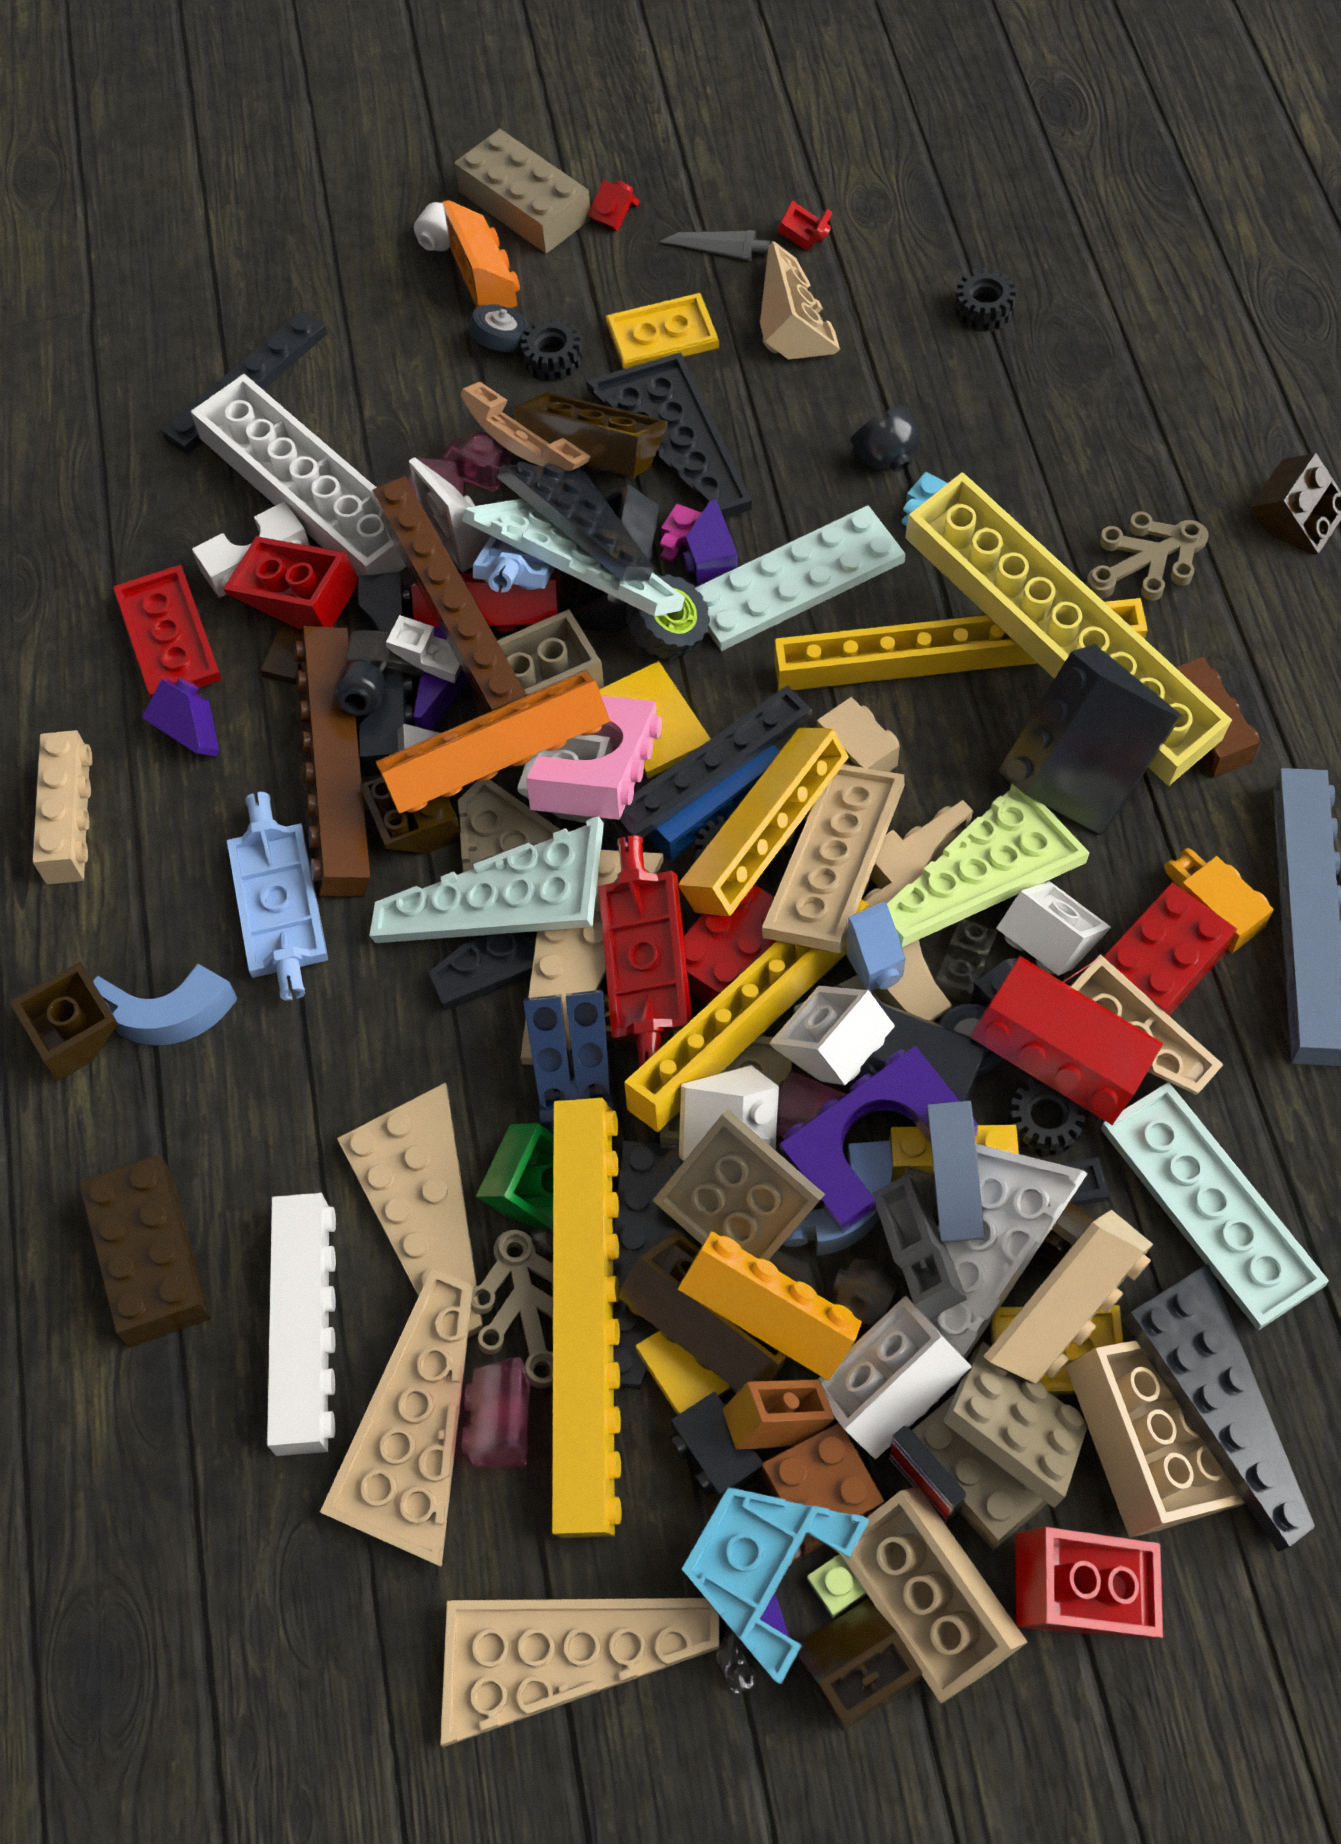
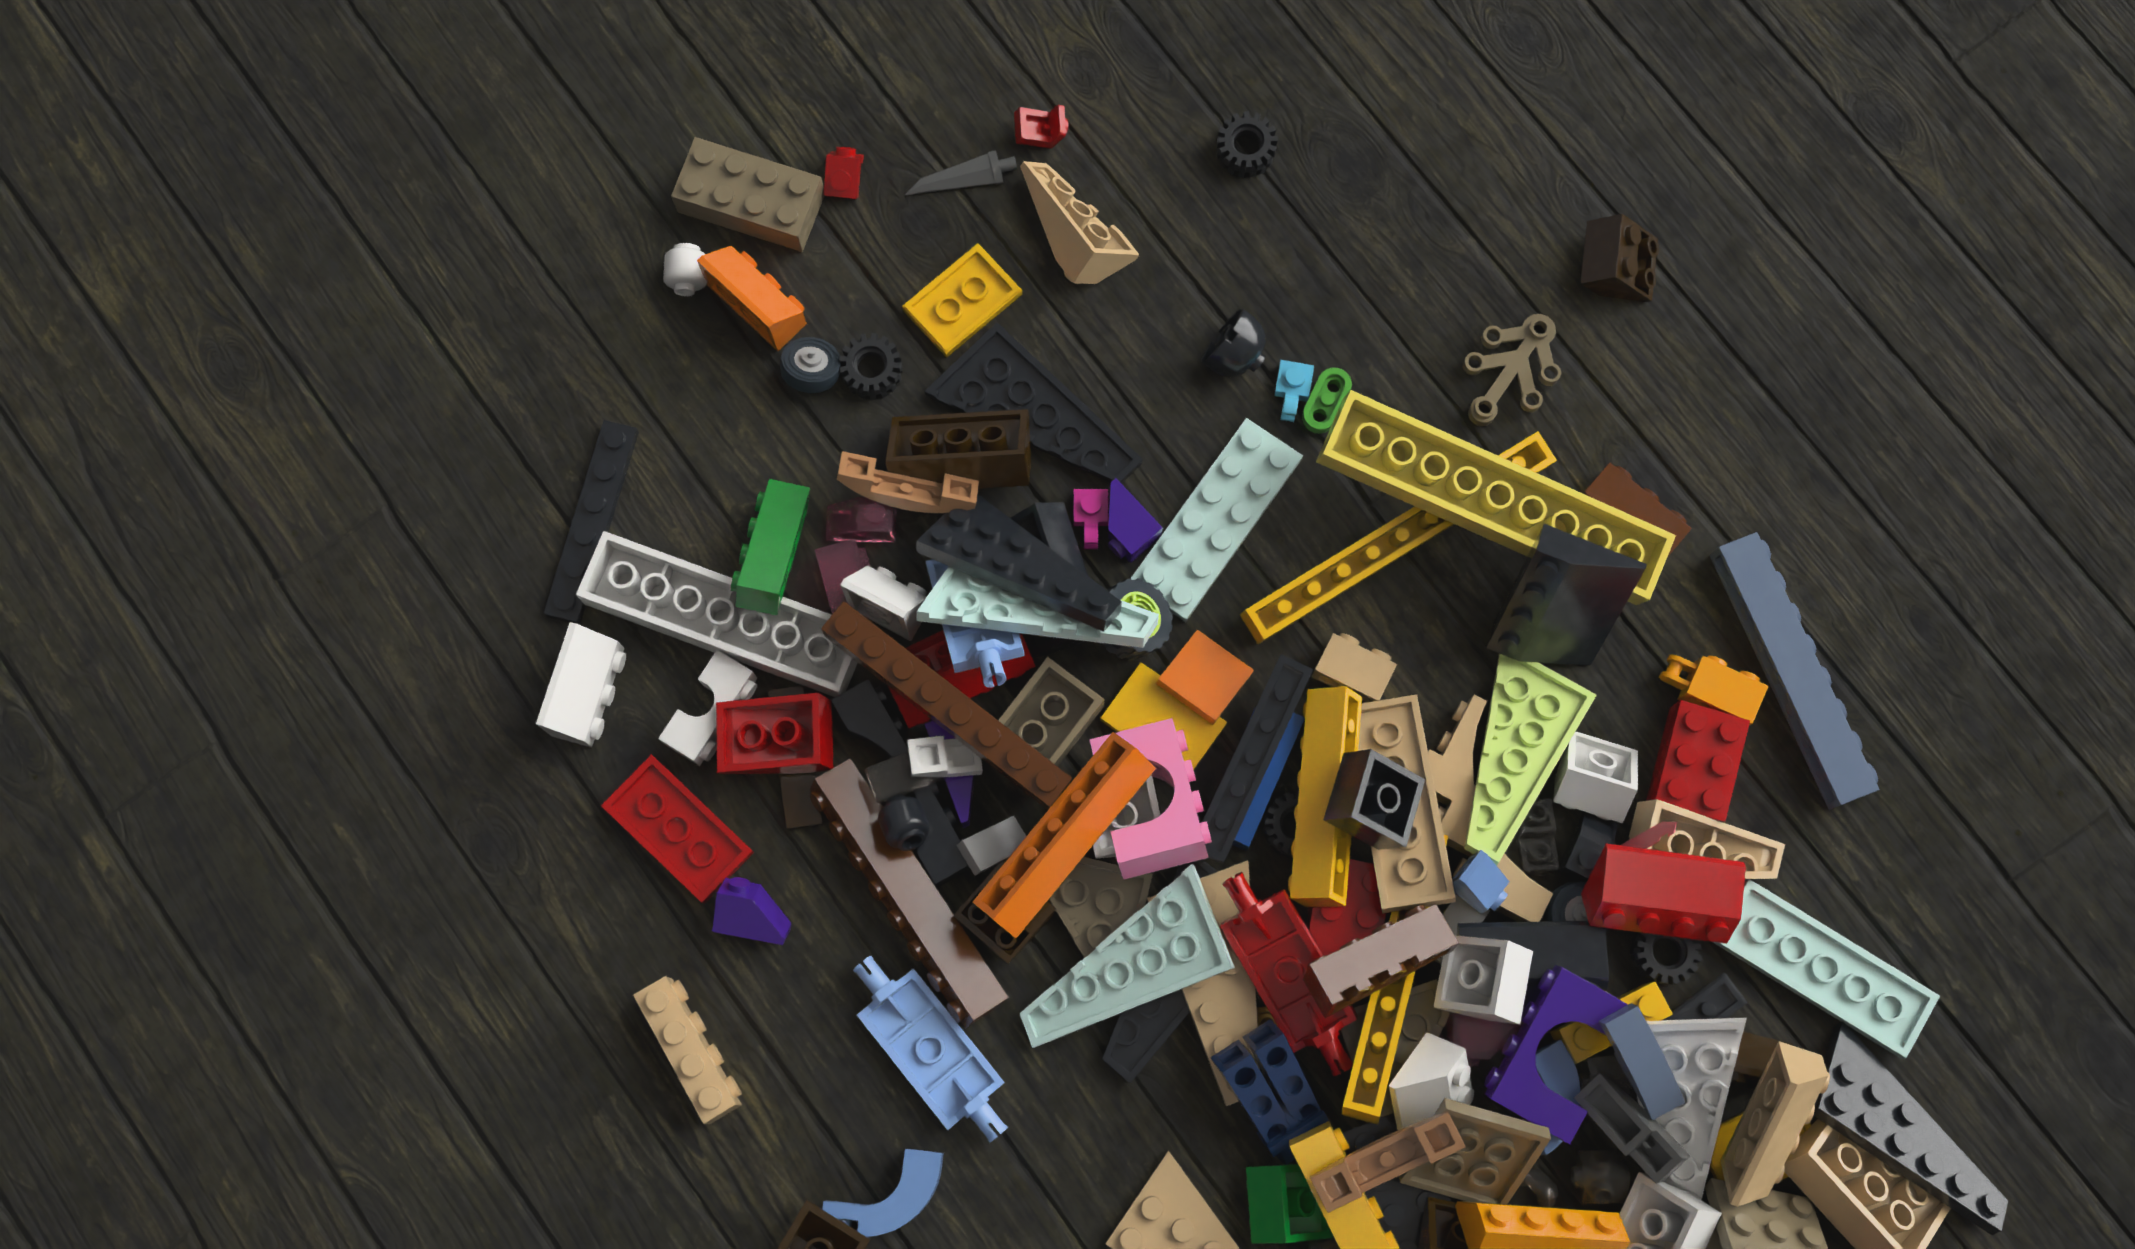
camera: 30 degrees left, 15 degrees up
none -> white slope [536,622,626,747]
none -> green brick [731,479,810,616]
none -> orange tile [1156,630,1254,725]
none -> wedge [1303,904,1459,1018]
none -> medium nougat slope [1310,1111,1466,1213]
none -> black brick [1323,749,1425,850]

